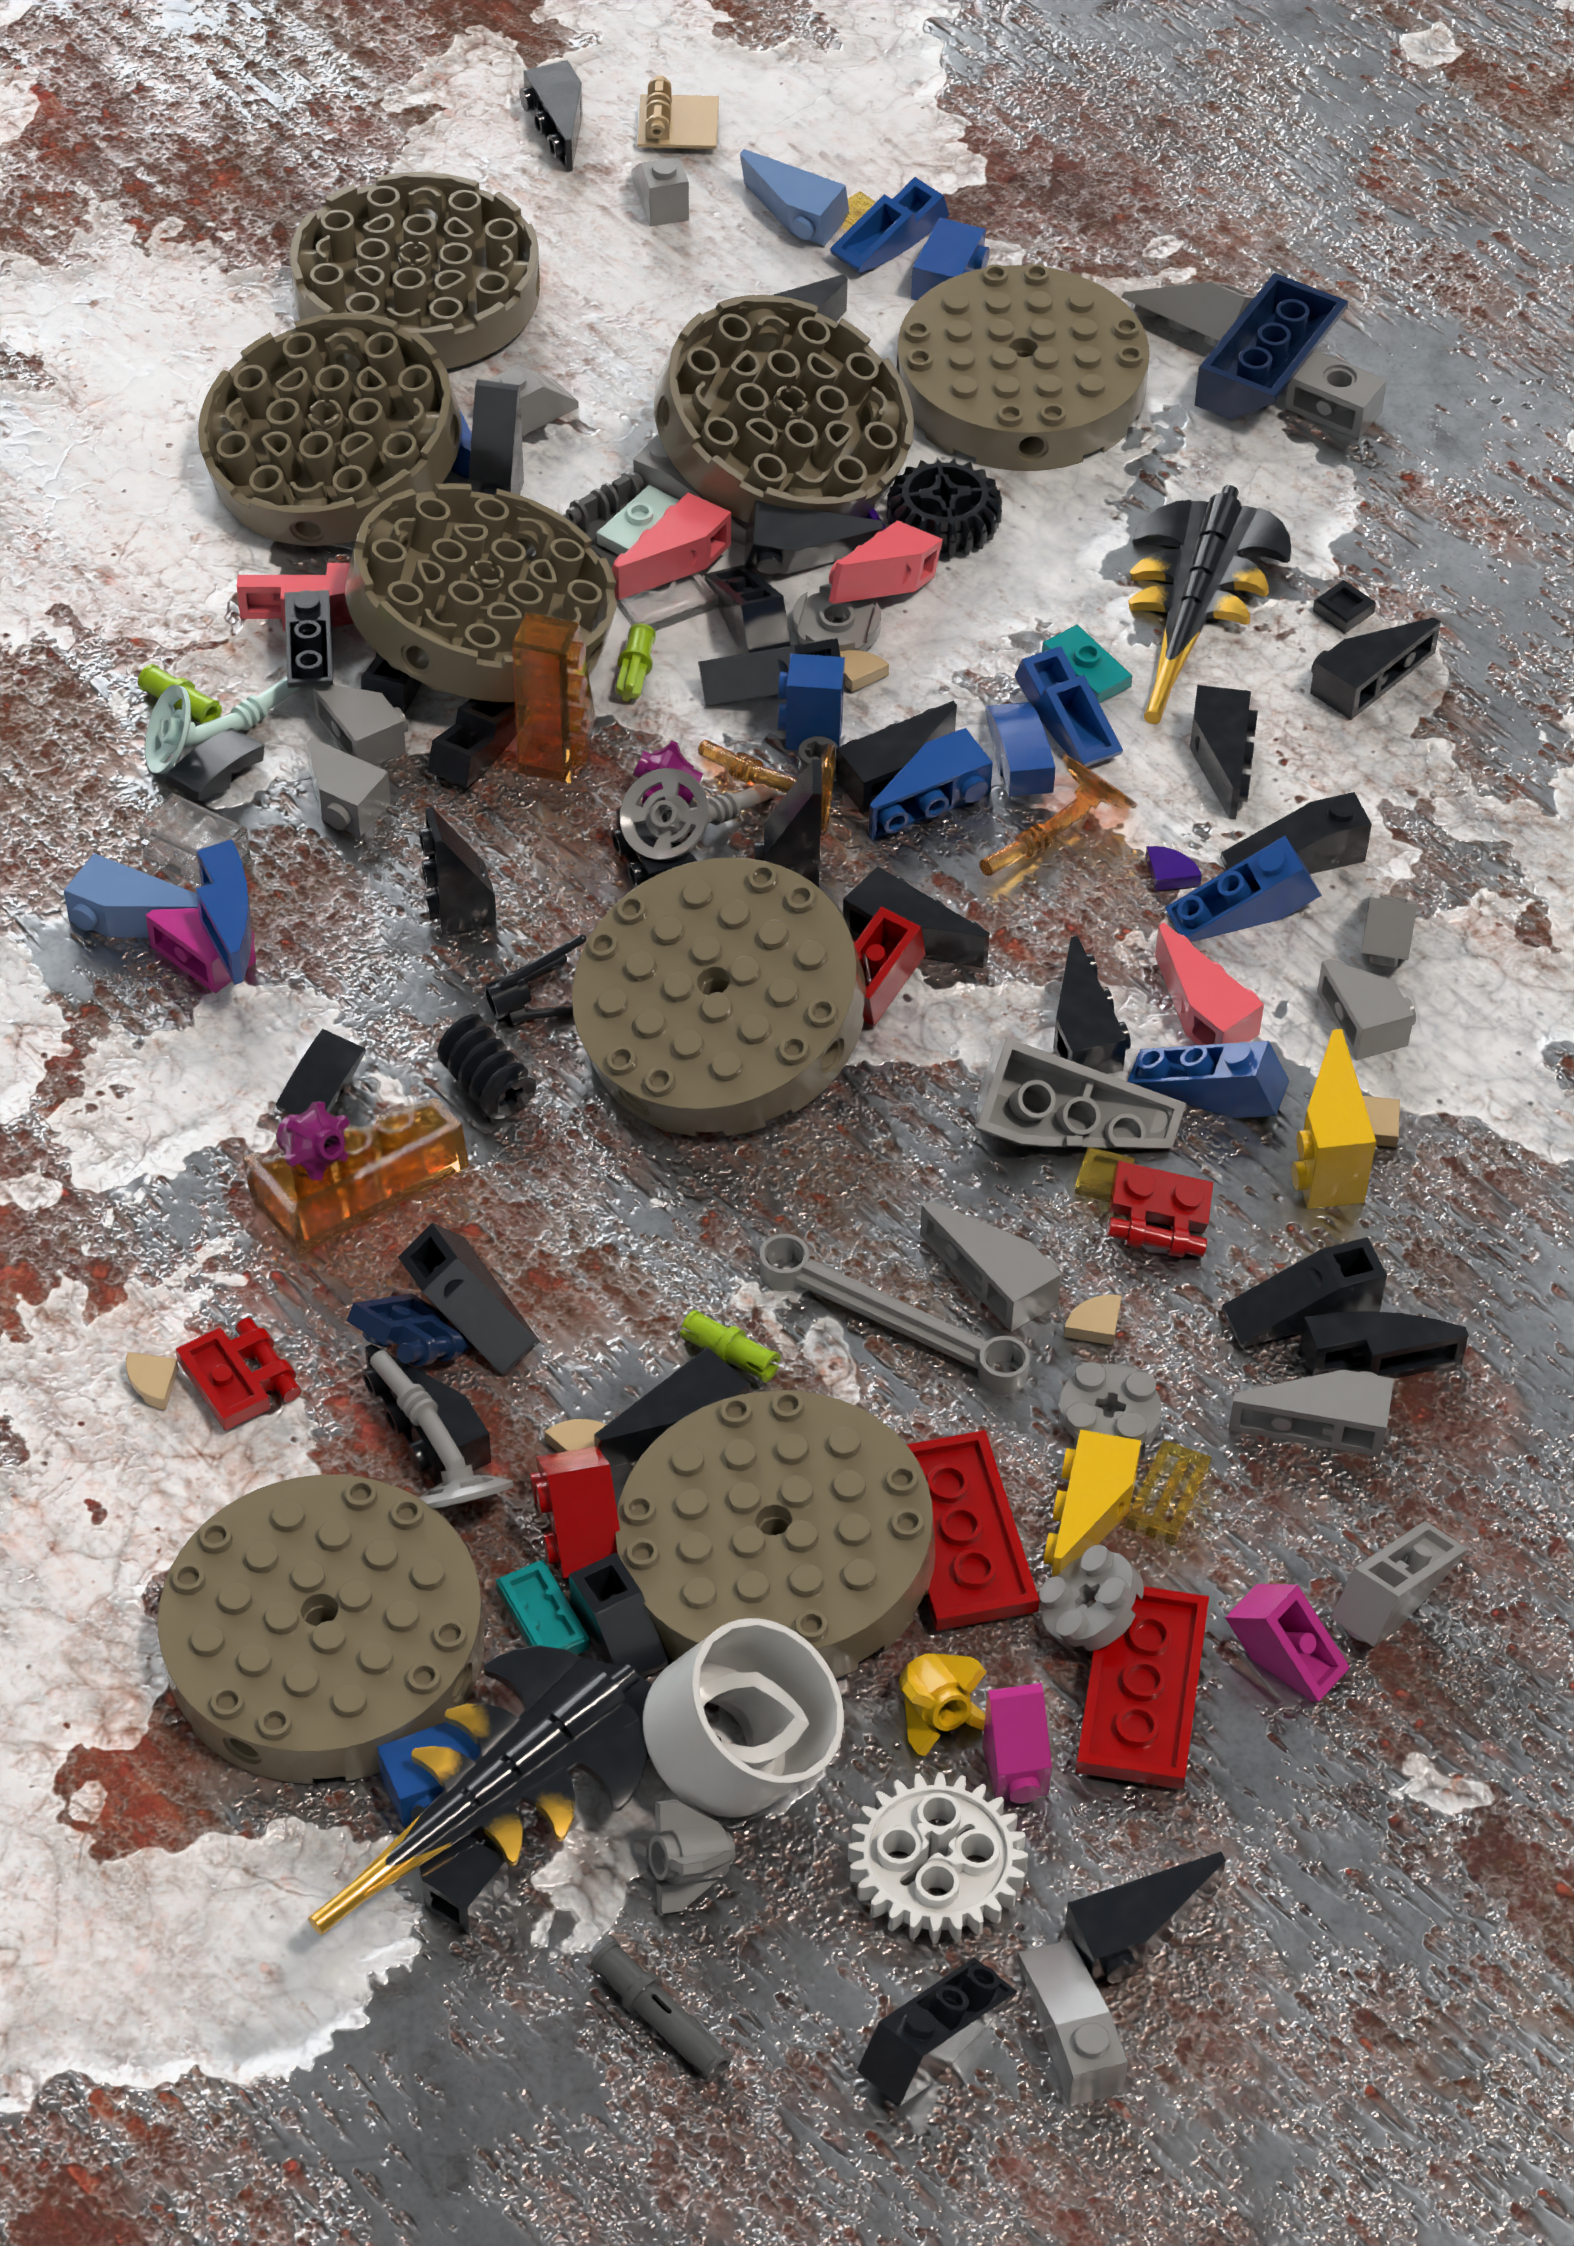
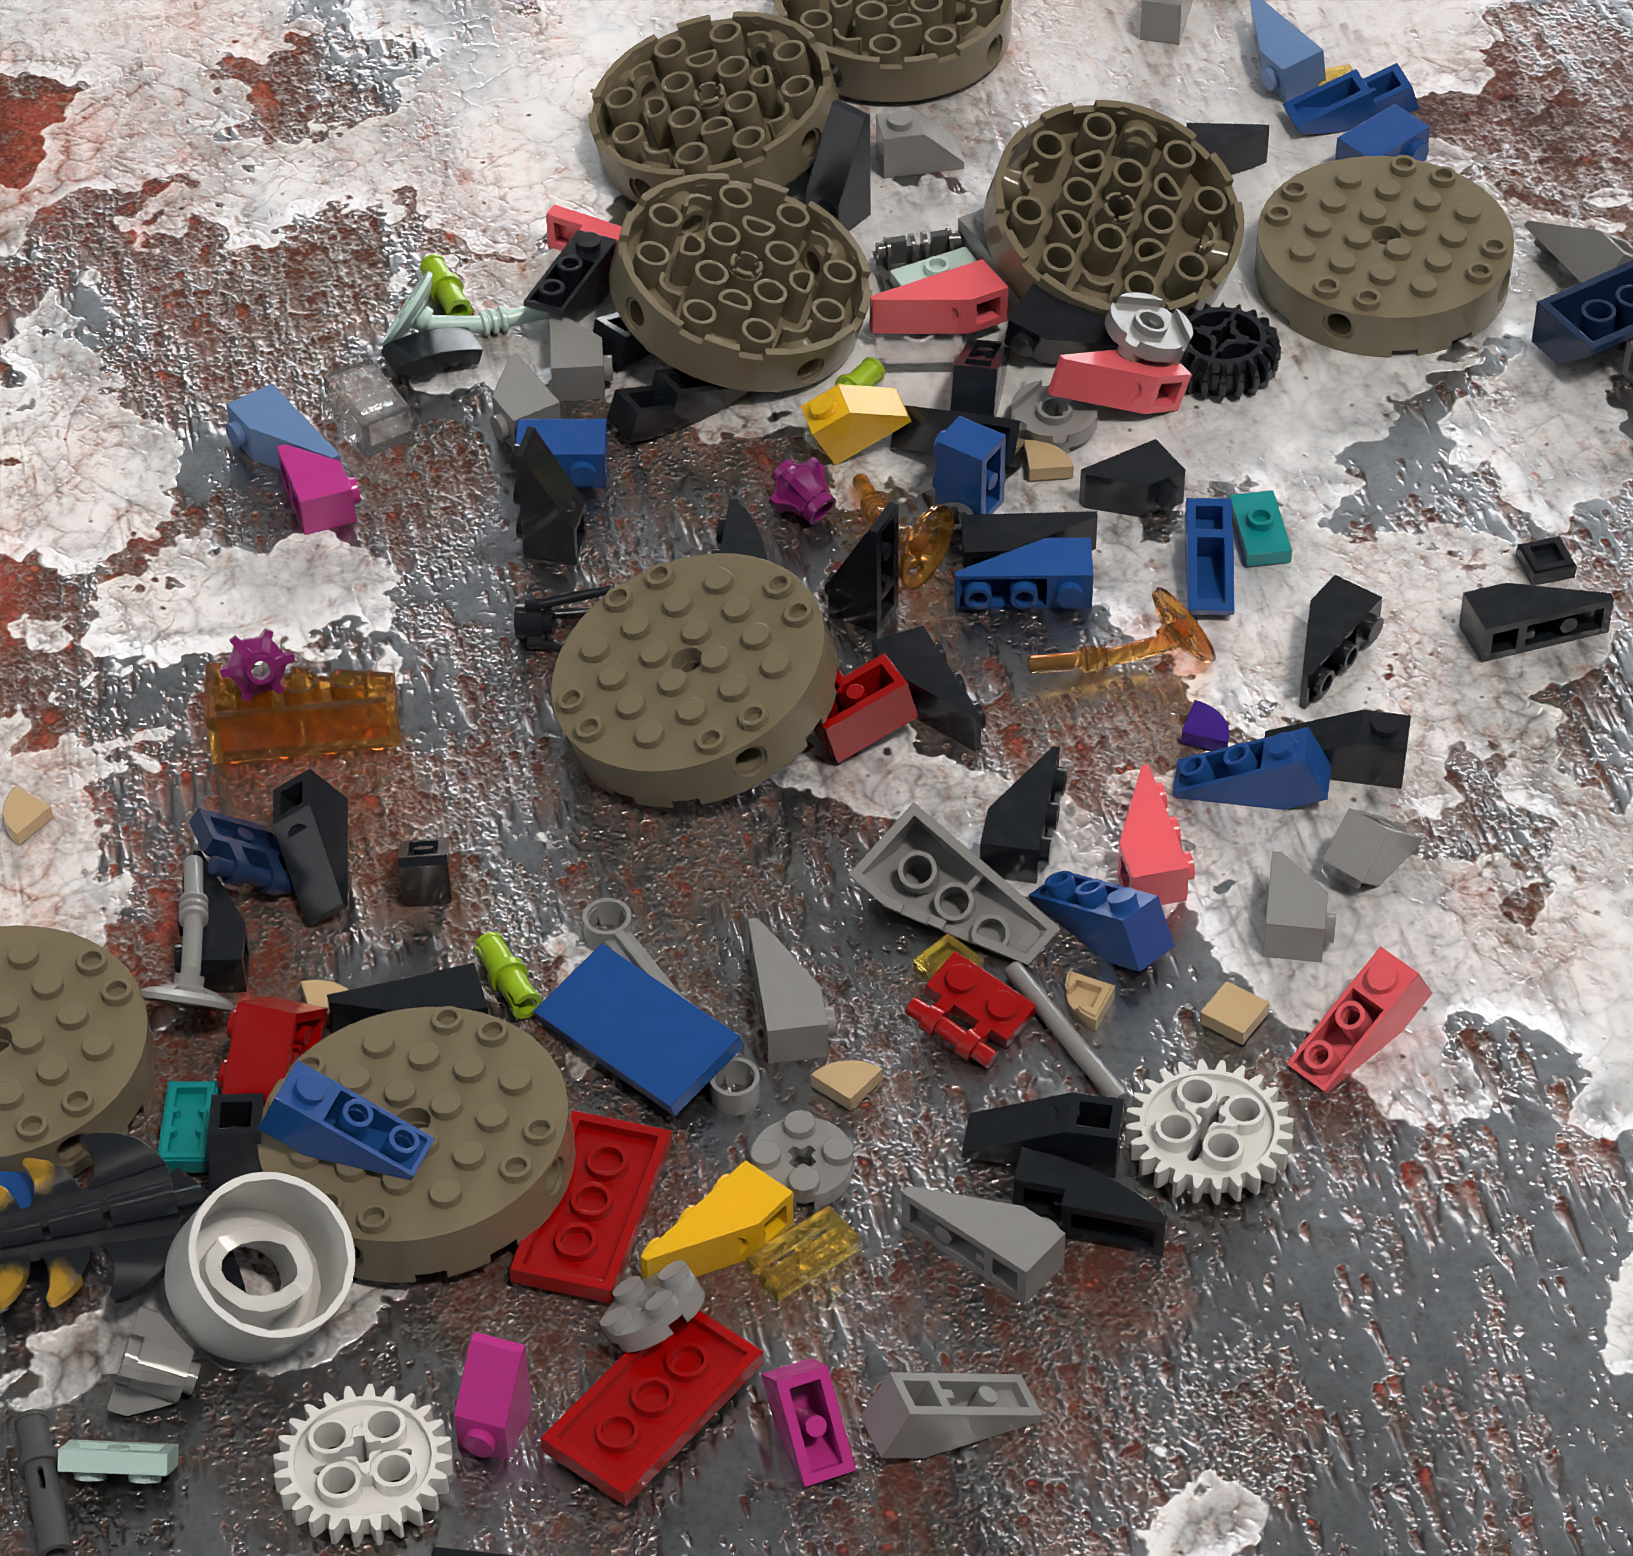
camera: 30 degrees right, 5 degrees down
red plate [175,1318,302,1431] -> none
blue slope [196,839,252,985] -> none
black slope [275,1029,366,1115] -> none
black piece [437,1014,537,1119] -> none
clear orange wedge [512,612,596,784] -> none
light grey dish [620,768,778,860] -> none
yellow brick [899,1653,987,1757] -> none
blue slope [985,702,1056,797] -> none
black animal [1128,485,1292,724] -> none
yellow slope [1291,1029,1376,1209] -> none
none -> light aqua plate [57,1439,179,1484]
none -> blue slope [258,1060,435,1180]
none -> black slope [397,837,452,907]
none -> blue brick [516,419,608,488]
none -> blue tile [533,943,744,1116]
none -> yellow slope [800,384,912,466]
none -> light grey bar [1005,962,1130,1105]
none -> tan tile [1065,970,1115,1032]
none -> black slope [1079,439,1186,518]
none -> light grey plate [1105,292,1193,365]
none -> white gear [1125,1059,1294,1205]
none -> coral slope [1286,946,1433,1094]

